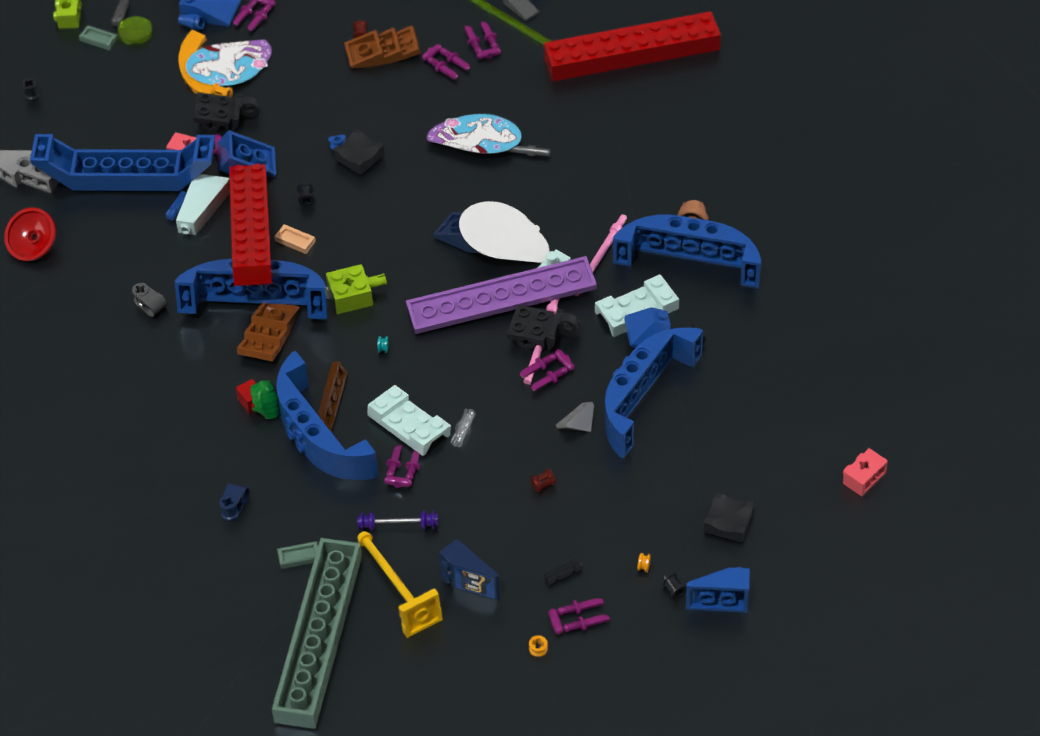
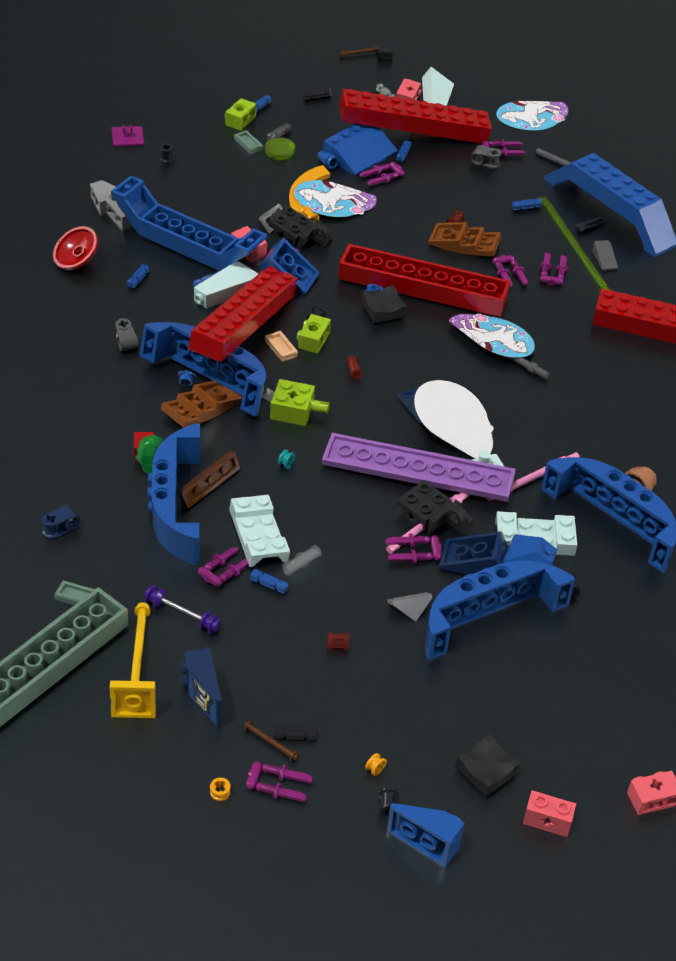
camera: 25 degrees right, 5 degrees down
none -> blue axle [127,264,150,289]
none -> blue plate [178,370,196,386]
none -> reddish brown axle [244,721,298,761]
none -> blue axle [251,569,289,594]
none -> light grey slope [259,204,283,233]
none -> lime brick [296,314,331,354]
none -> red brick [338,244,511,317]
none -> clear red pin [345,356,362,378]
none -> dark blue slope [439,531,508,575]
none -> coral brick [523,790,576,837]

